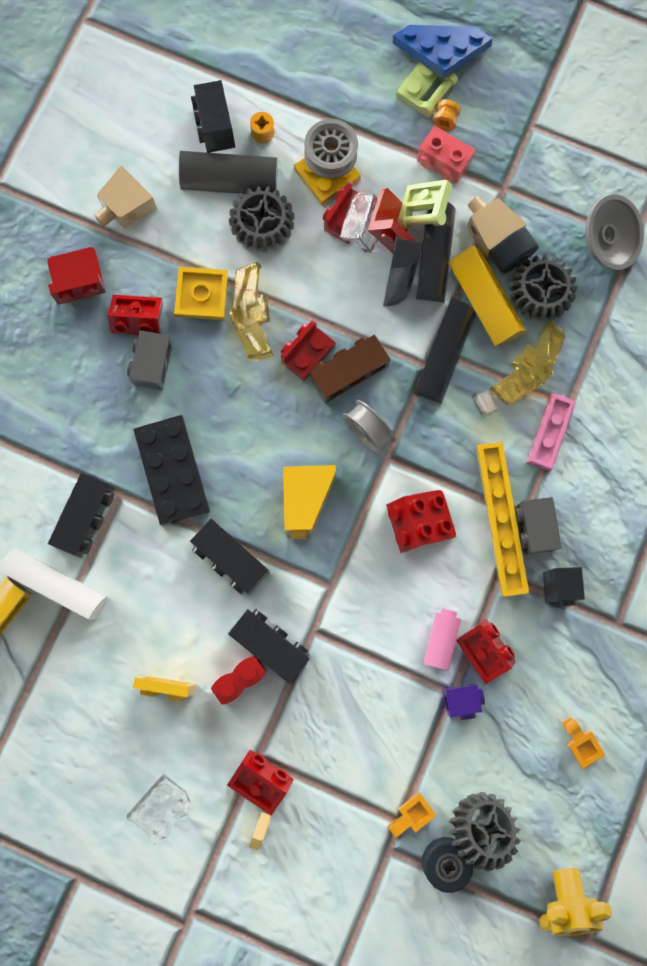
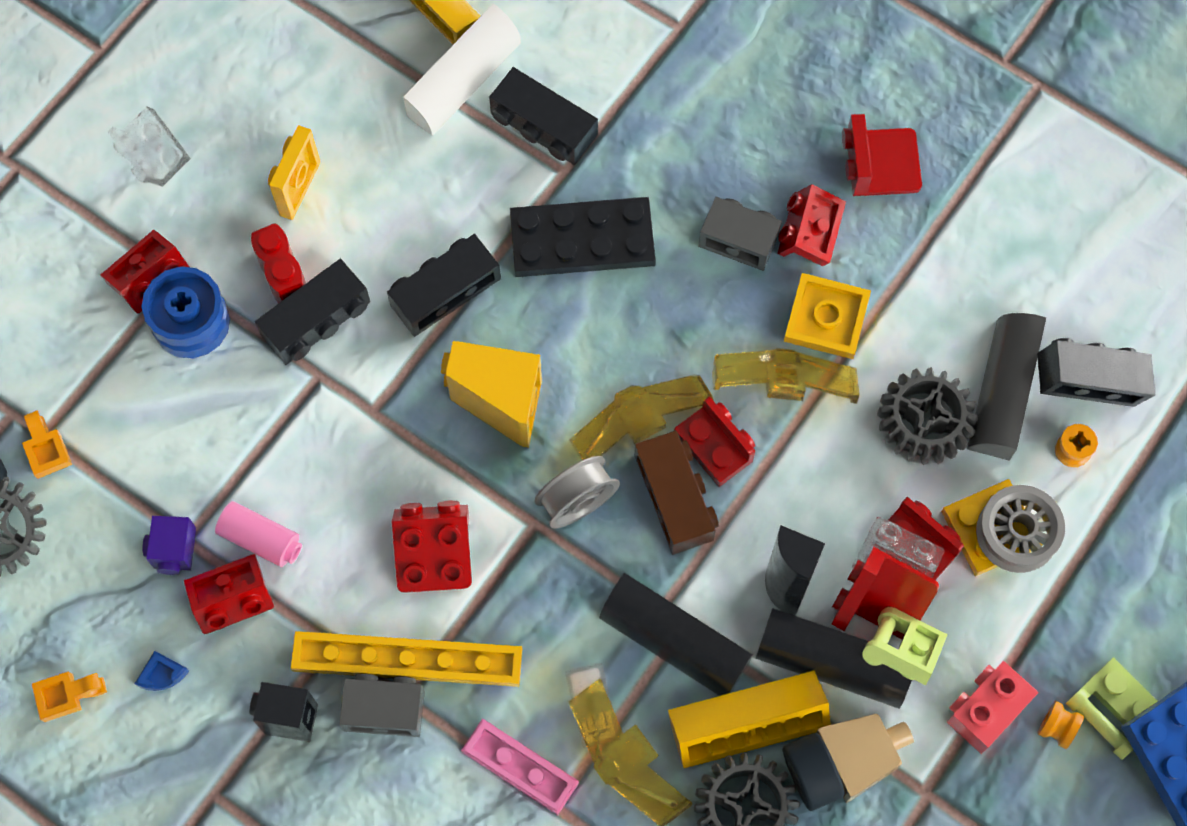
camera: 105 degrees right, 10 degrees down
tan torso [94,166,157,228] -> none
yellow tile [249,812,271,850] -> none
none -> blue tile [134,651,189,691]
none -> blue wheel [141,267,230,359]
none -> clear yellow plate [569,374,714,461]

